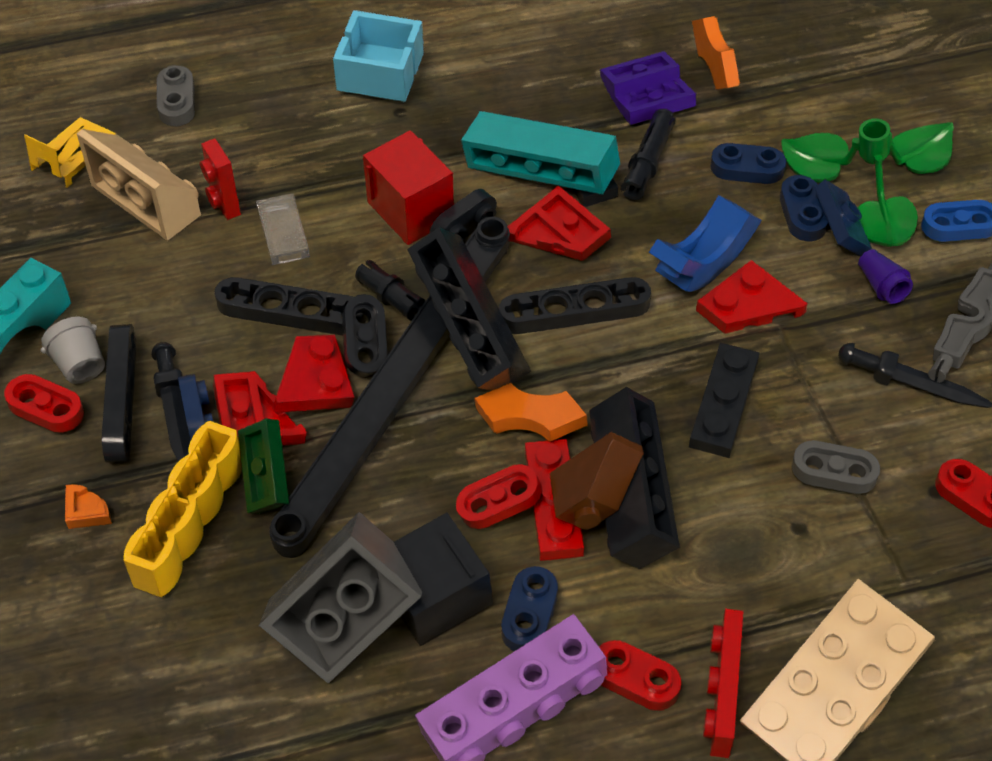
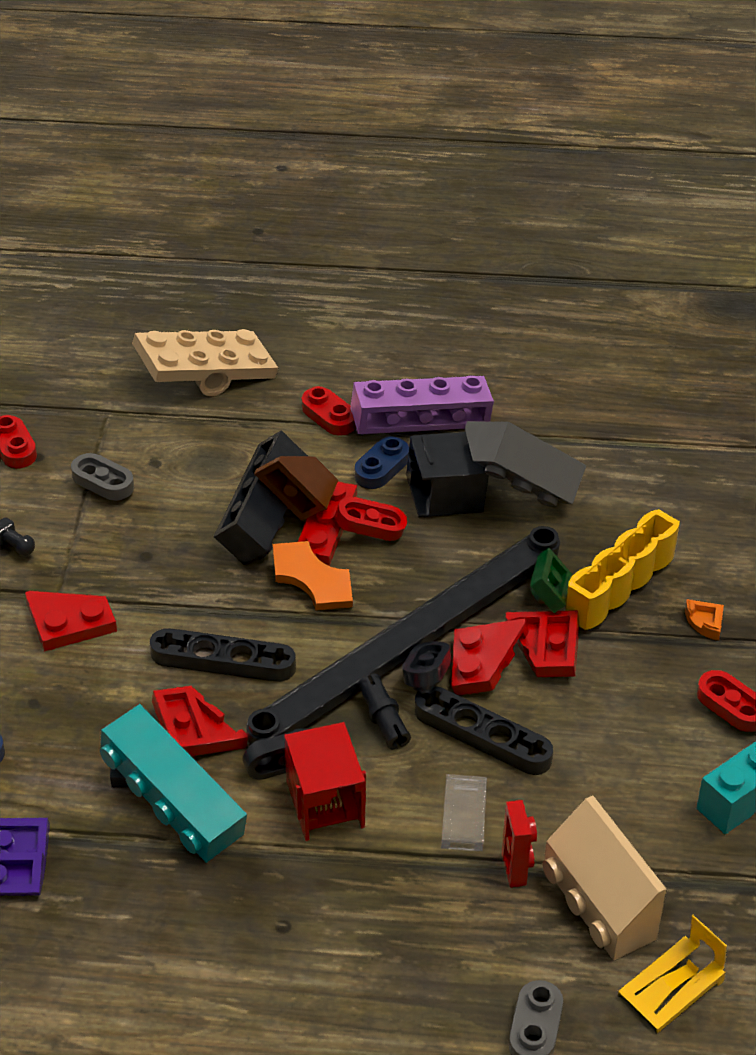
camera: 160 degrees left, 10 degrees down
light grey piece [41,316,105,384] -> none
black beam [102,324,136,462] -> none
black sword [151,342,191,462] -> none
dark blue plate [178,374,214,439] -> none
medium azure piece [333,10,424,102] -> none
black brick [407,227,531,391] -> none
black pin [620,109,676,200] -> none
blue arch [649,195,762,292] -> none
black plate [689,342,760,458] -> none
red plate [703,608,744,758] -> none

